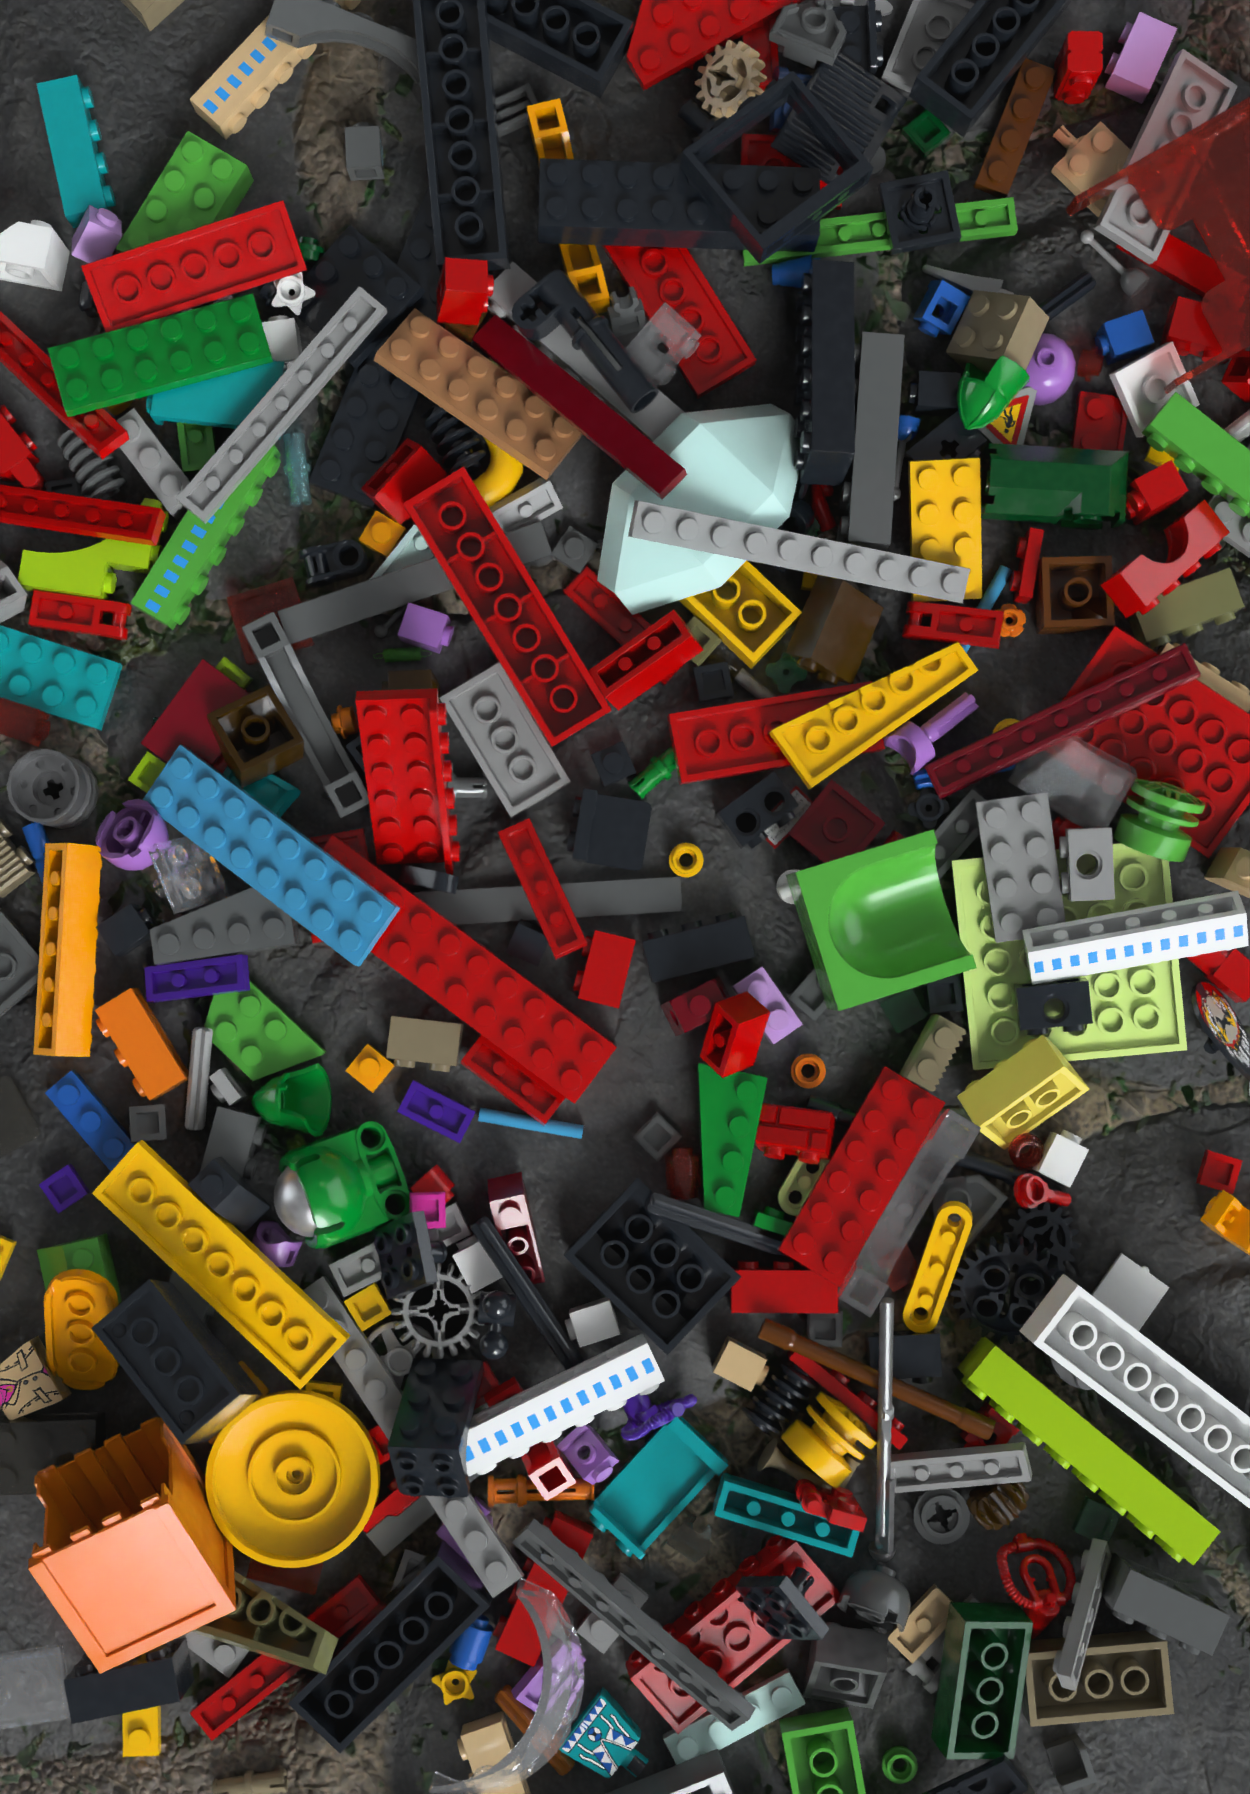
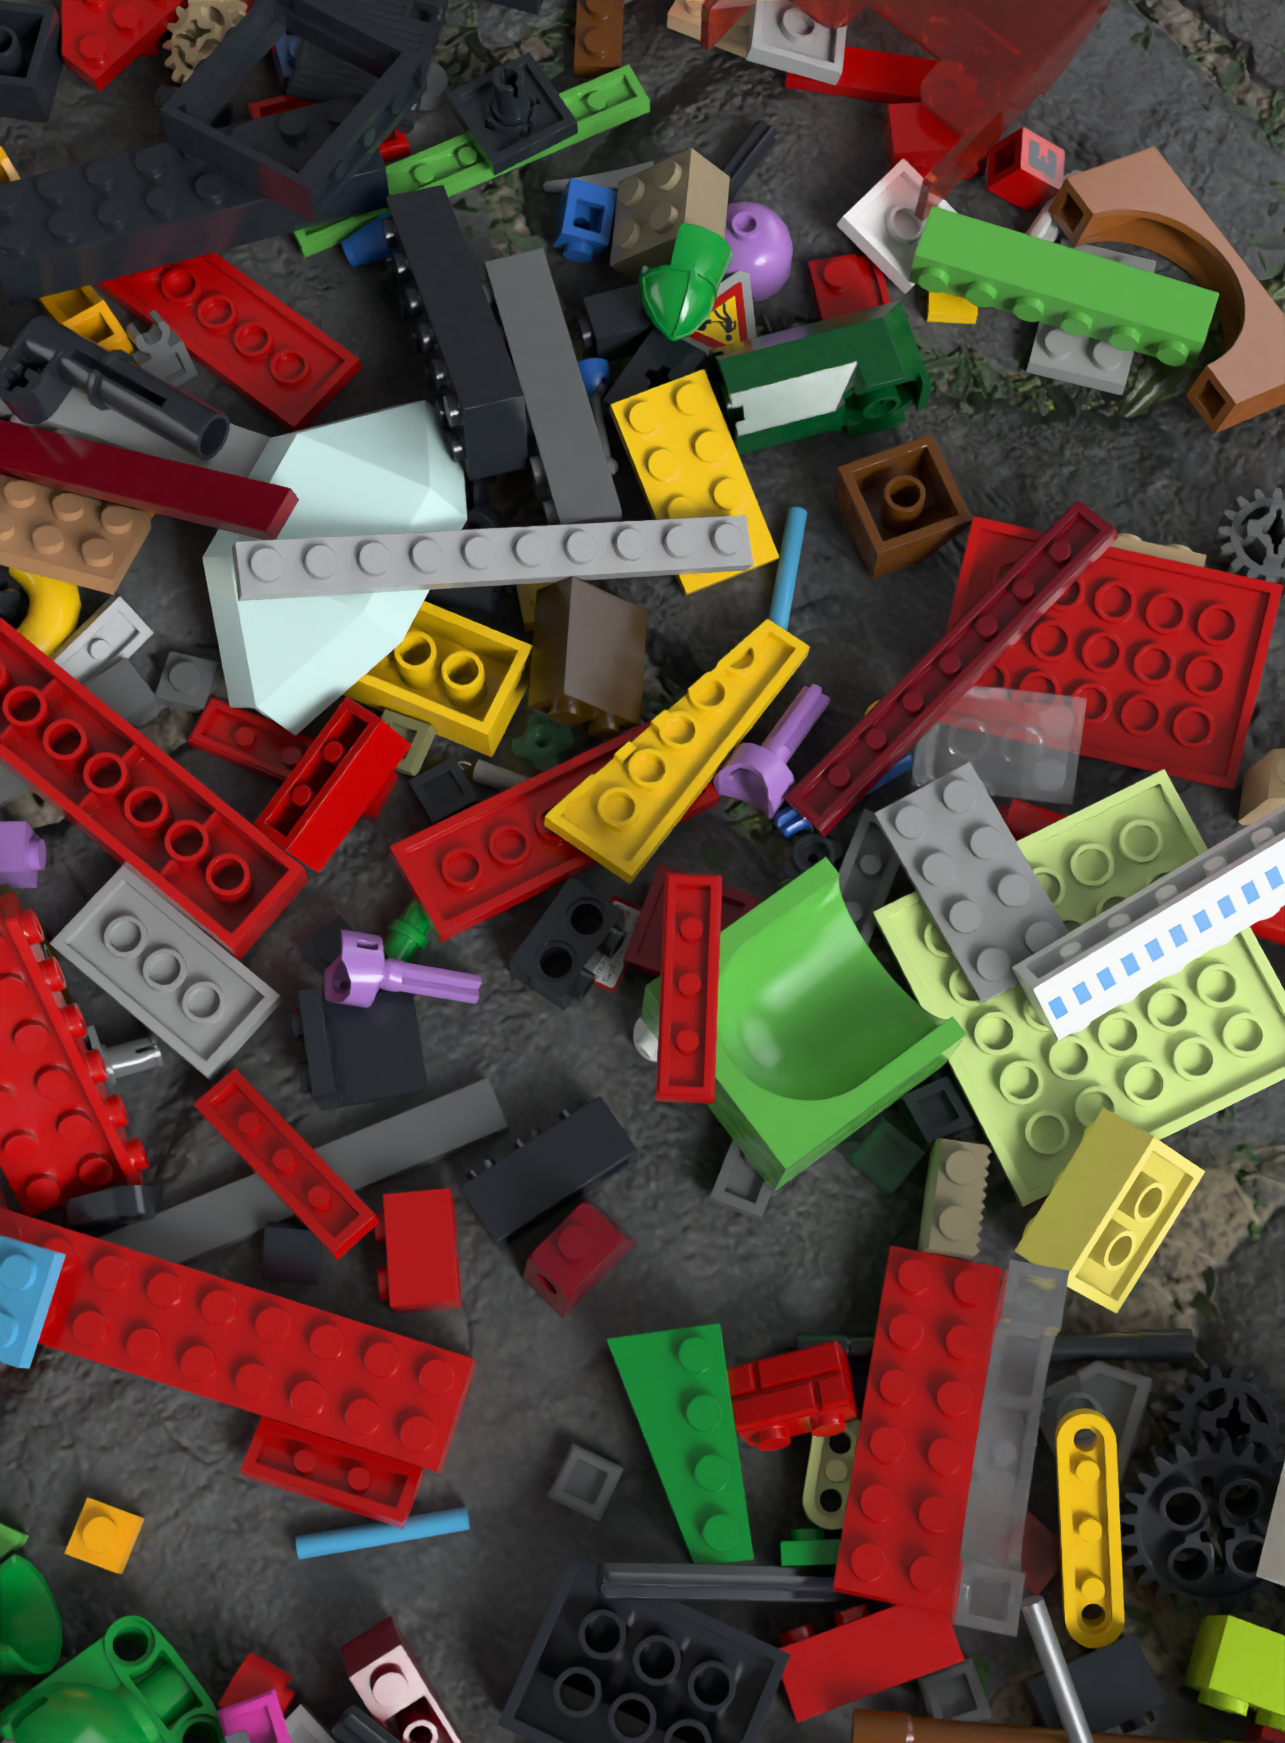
camera: 15 degrees left, 15 degrees down
dark tan brick [386,1016,464,1072] -> none
dark purple plate [397,1080,476,1143] -> none
clear brick [626,302,702,387] -> none
clear red brick [665,1147,701,1199] -> none
yellow plate [669,843,704,878] -> none
red brick [700,991,770,1078] -> none
lavender brick [732,966,803,1045] -> none
orange plate [791,1053,826,1089] -> none
red arm [810,484,837,532] -> none
dark green tile [901,109,951,158] -> none
red plate [902,601,1004,649] -> none
orange plate [996,604,1026,637] -> none
clear red plate [1008,1133,1044,1168] -> none
red plate [1009,527,1044,604] -> none
black brick [1014,977,1093,1035] -> none
red plate [1014,1173,1071,1209] -> none
white brick [1032,1130,1089,1187] -> none
light grey brick [1059,827,1115,902] -> none
clear red plate [1077,347,1104,382] -> none
hinge [1080,230,1151,299] -> none
blue brick [1095,310,1154,365] -> none
arch [1101,499,1230,618] -> none
bright green wheel [1113,779,1205,862] -> none
red brick [1126,460,1189,526] -> none
olive brick [1128,568,1245,649] -> none
none -> medium lavender piece [323,930,482,1008]
none -> red tile [655,873,722,1104]

